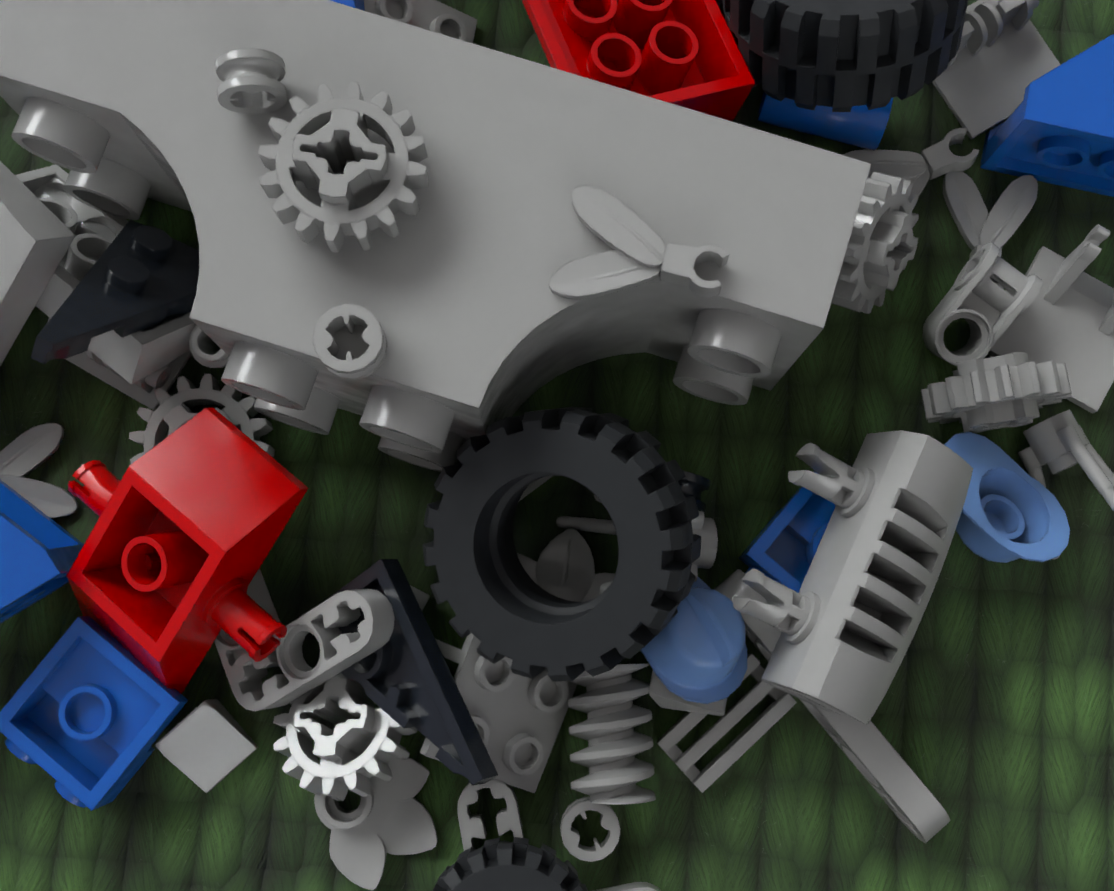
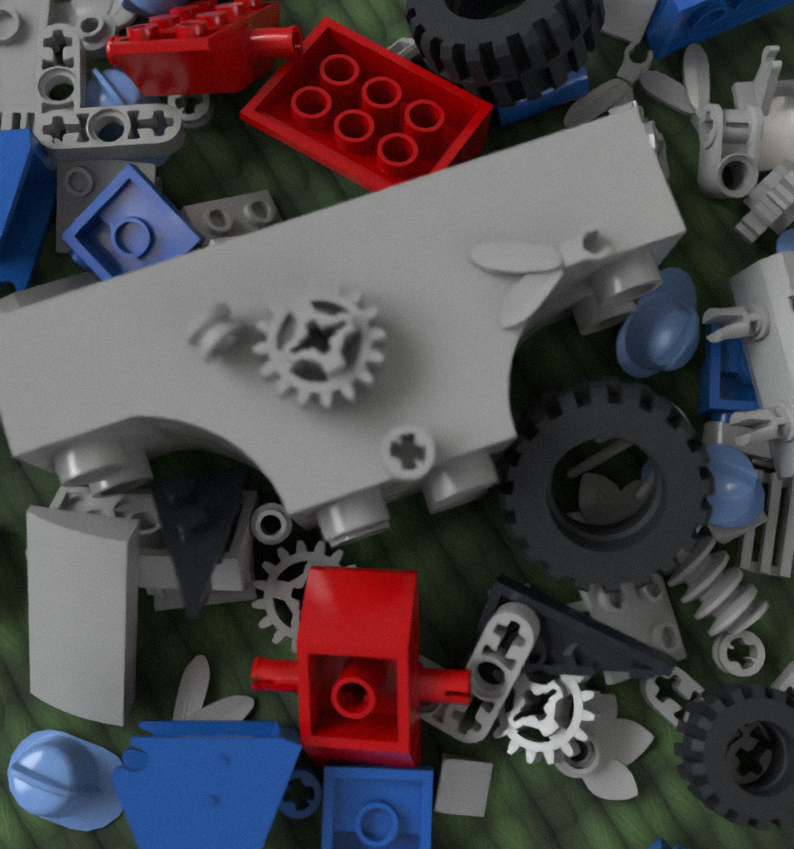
camera: 35 degrees left, 0 degrees up
none -> blue bush [278,766,323,819]
none -> medium blue piece [615,267,700,378]

